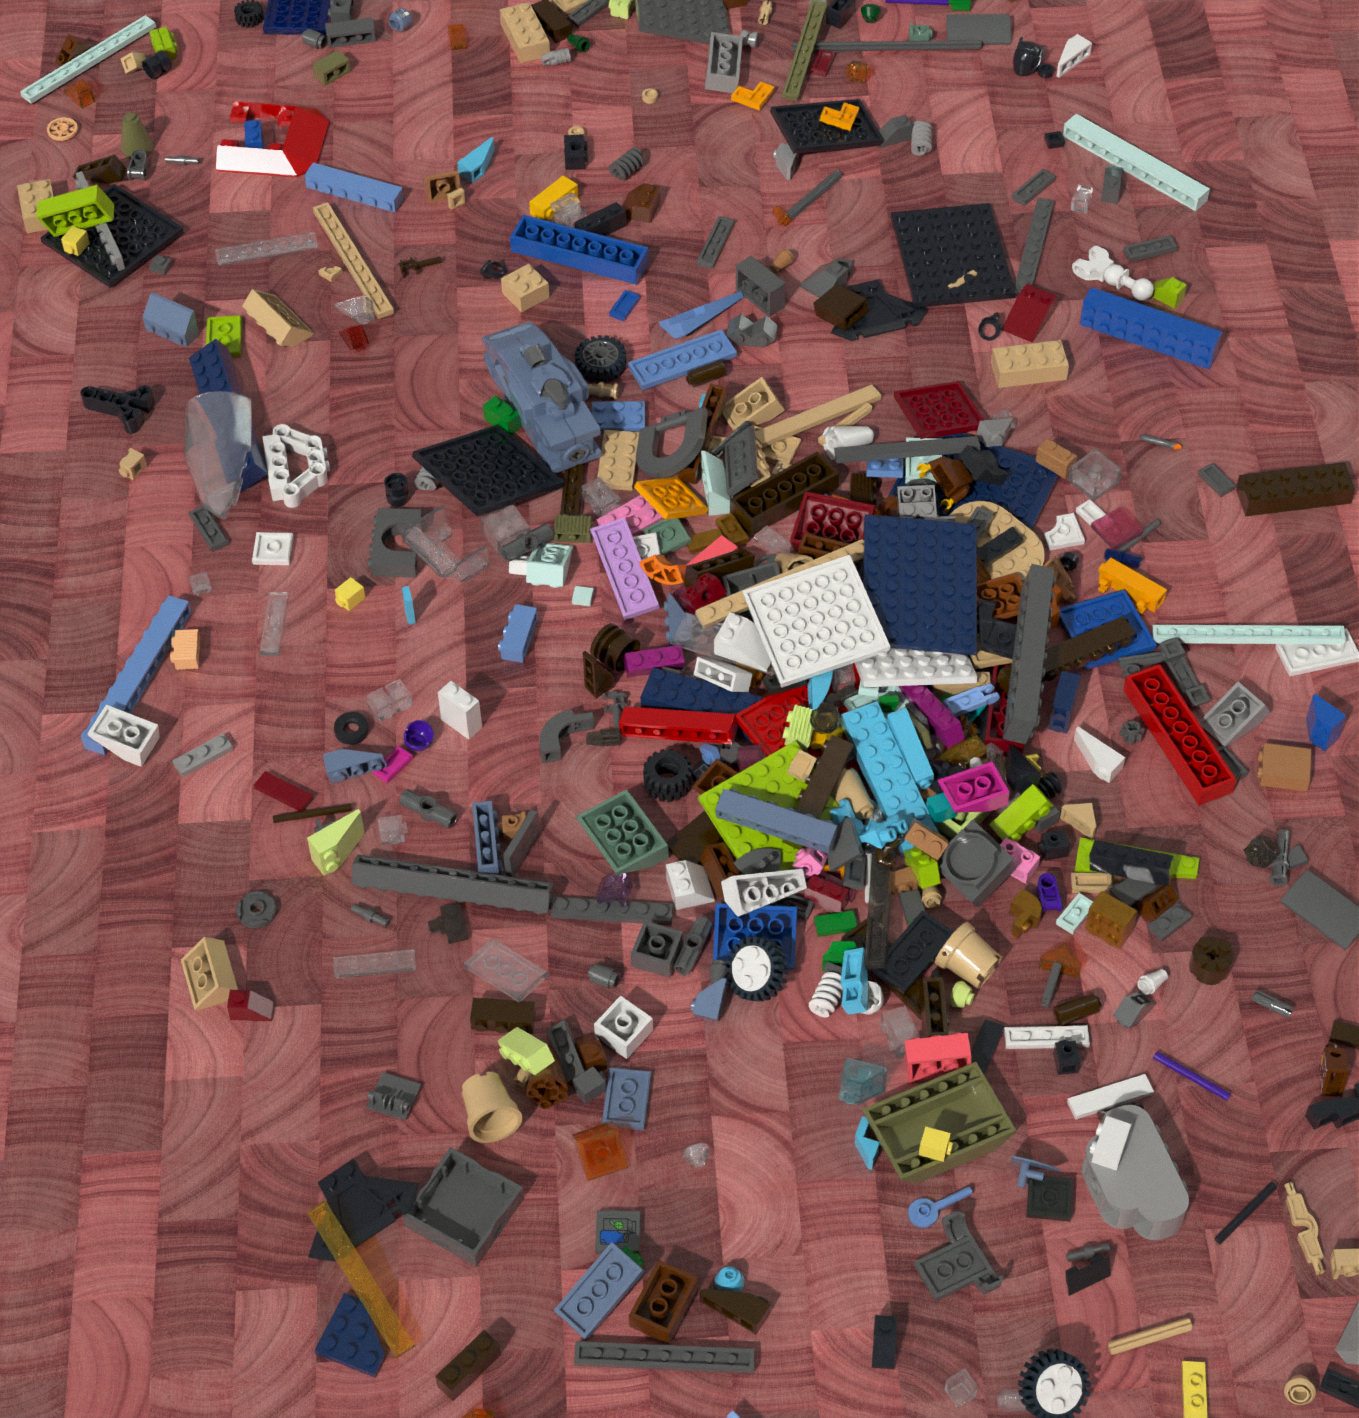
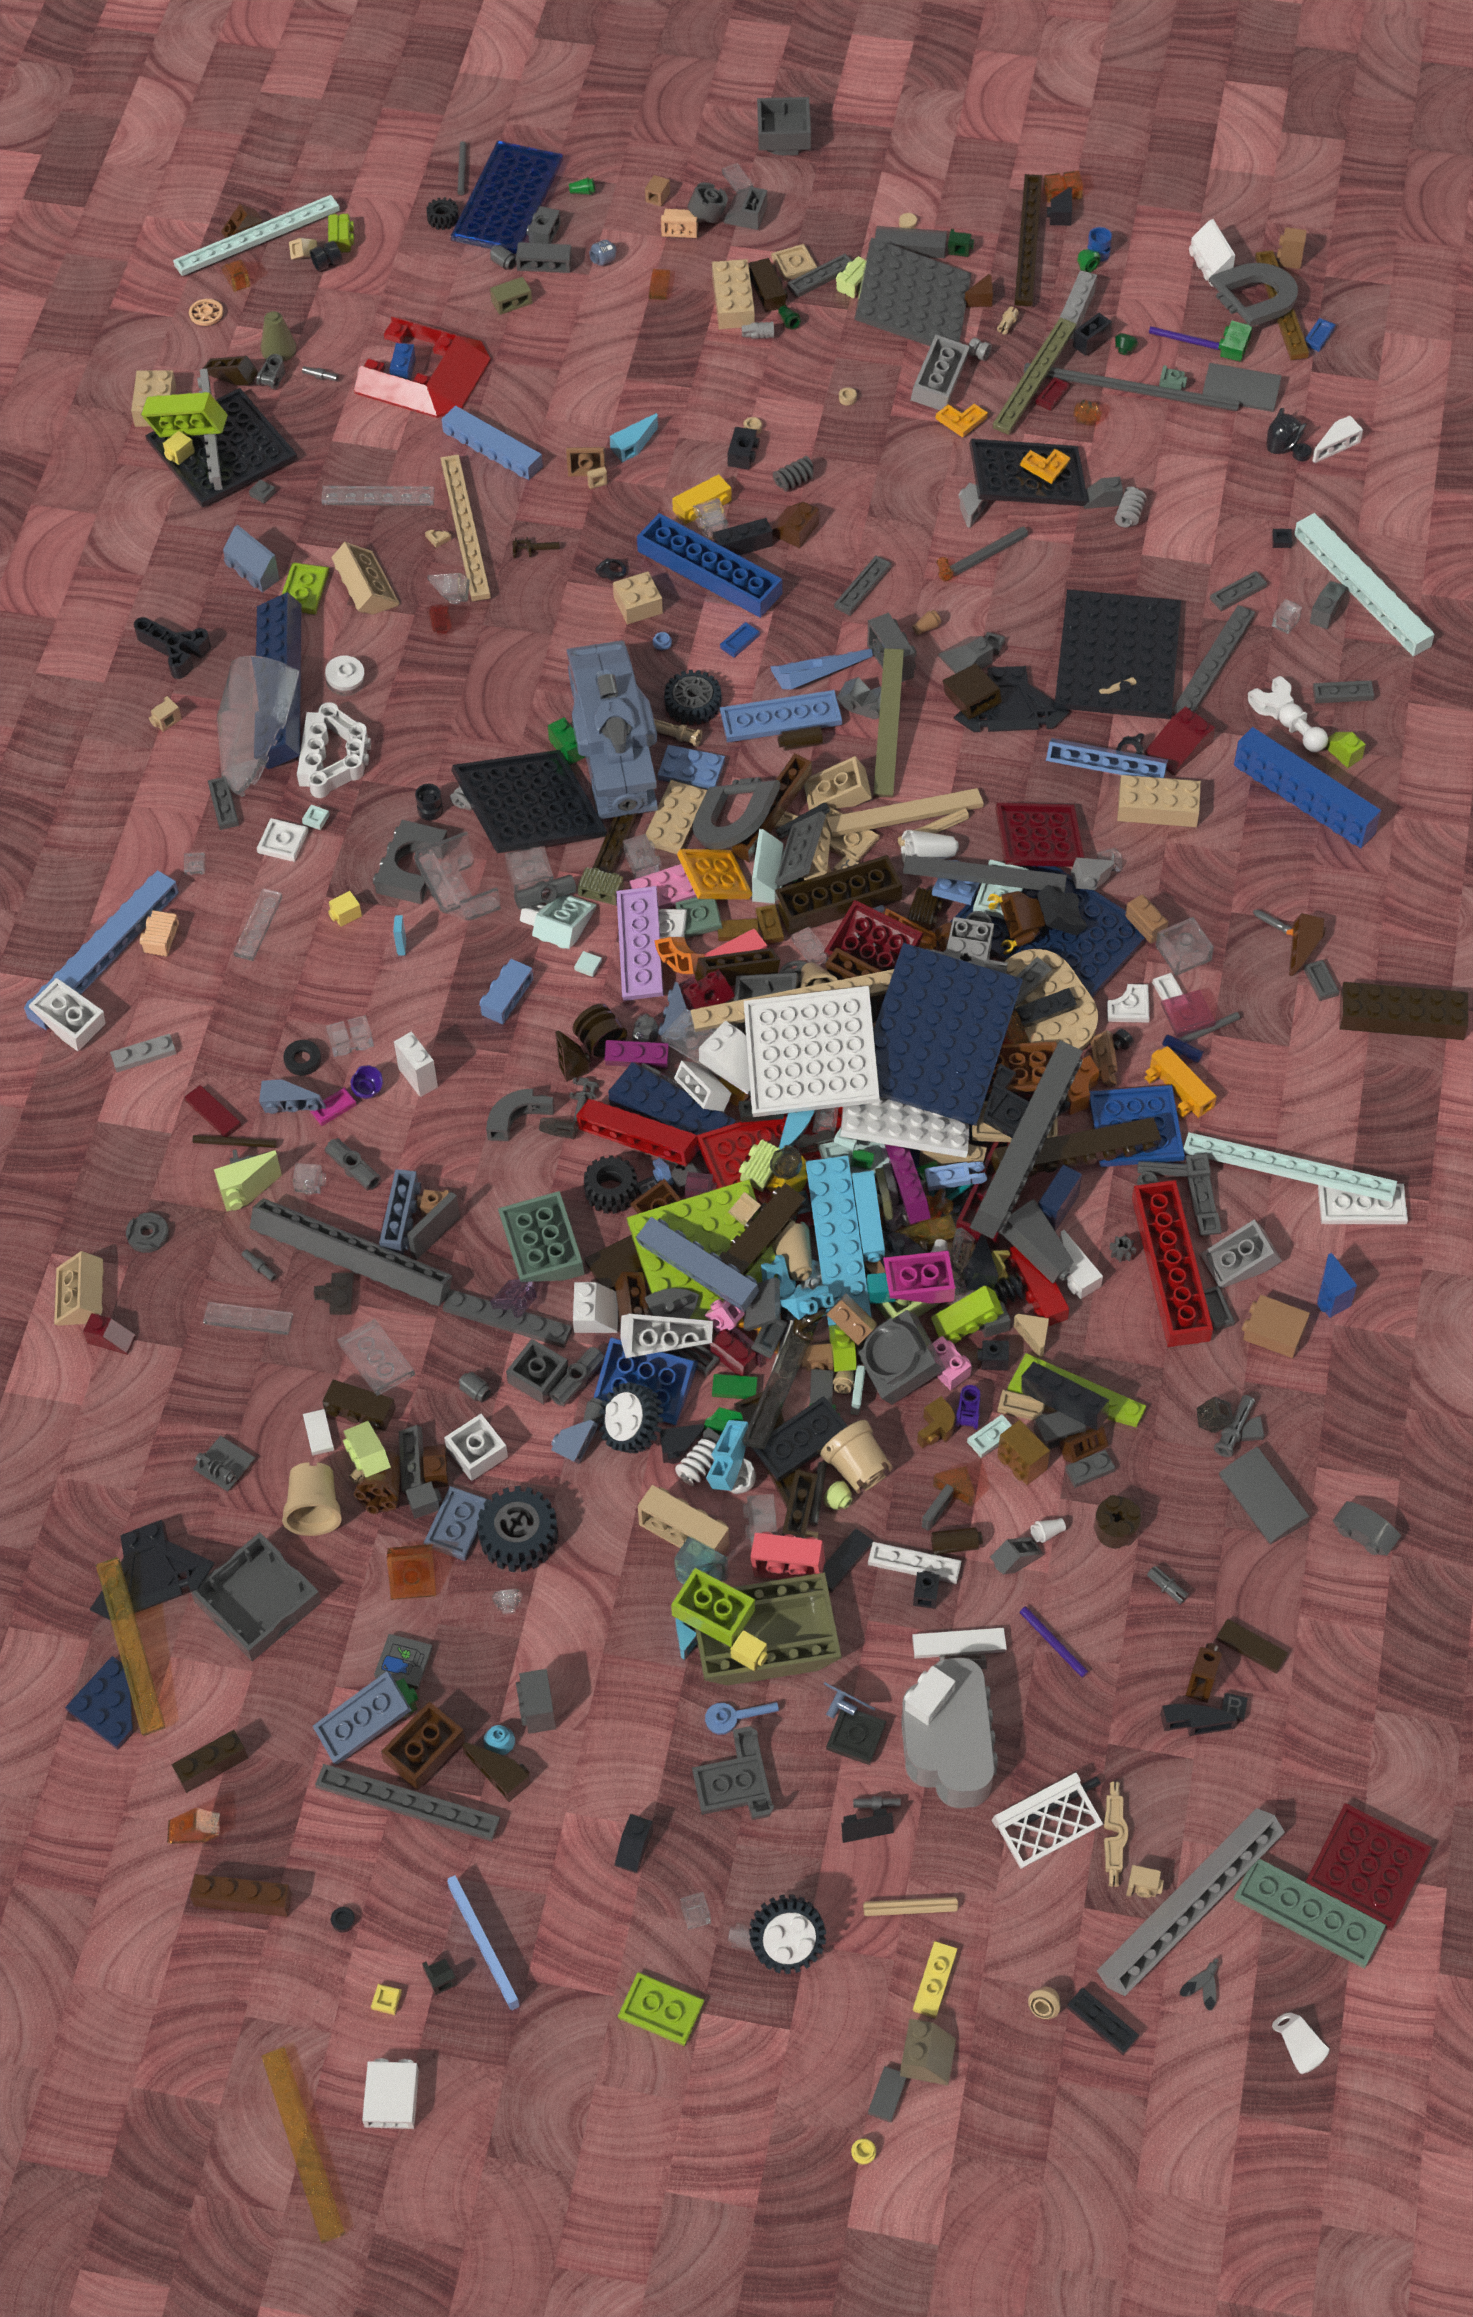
camera: 15 degrees right, 5 degrees up
none -> light aqua plate [302,805,330,830]
none -> white tile [303,1409,334,1456]
none -> white piece [325,656,364,696]
none -> black wheel [477,1486,558,1572]
none -> dark grey brick [516,1669,556,1734]
none -> dark grey rock [632,1014,659,1043]
none -> tan brick [638,1485,729,1568]
none -> medium blue plate [653,632,672,650]
none -> black slope [660,1424,704,1464]
none -> lime brick [671,1568,755,1647]
none -> light aqua tile [850,1365,865,1415]
none -> olive tile [873,648,904,798]
none -> white fence [992,1773,1103,1869]
none -> dark grey slope [1001,1199,1074,1284]
none -> red brick [1007,1246,1069,1327]
none -> medium blue brick [1046,738,1168,778]
none -> reddish brown slope [1289,913,1326,976]

